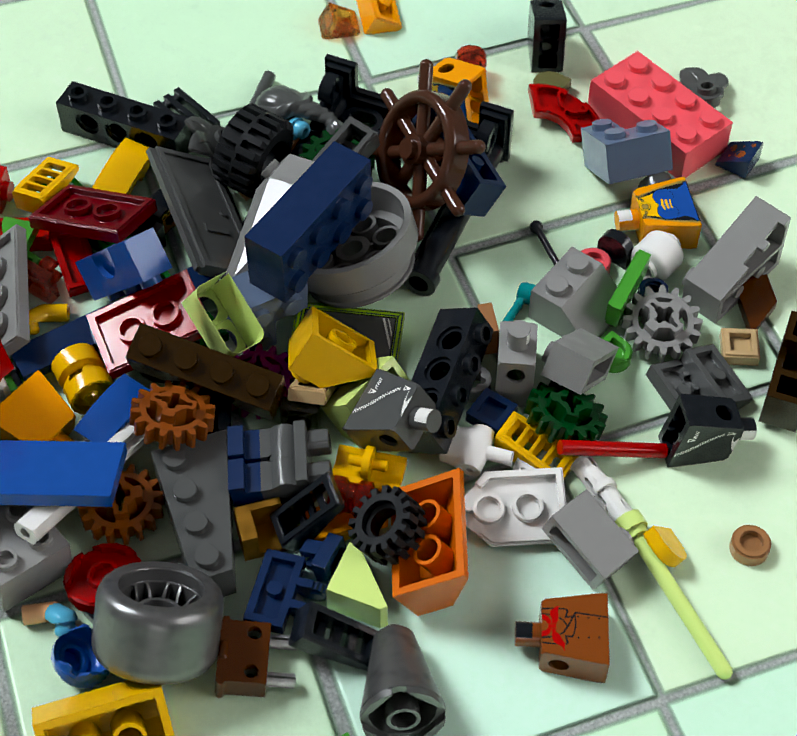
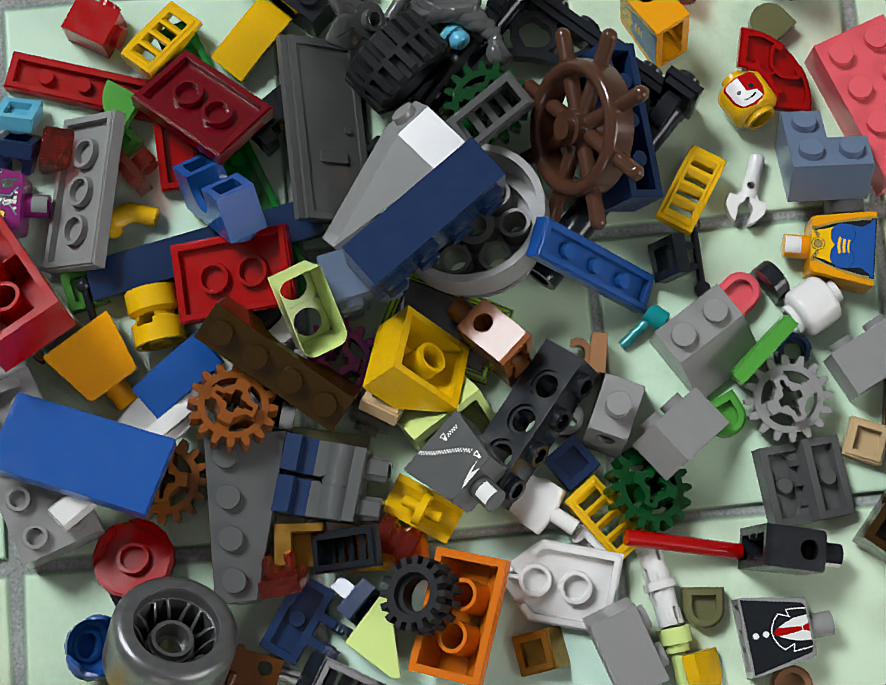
camera: 15 degrees right, 25 degrees up
arm [21,601,78,637] -> none
none -> clear red tile [257,550,310,600]
none -> dark orange torso [447,296,536,387]
none -> pearl gold slope [512,626,570,677]
none -> blue tile [526,216,655,313]
none -> black tile [647,233,698,284]
none -> yellow slope [654,145,727,236]
none -> olive tile [681,587,725,629]
none -> yellow head [718,70,777,130]
none -> white bar [724,153,767,228]
none -> torso [731,597,835,679]

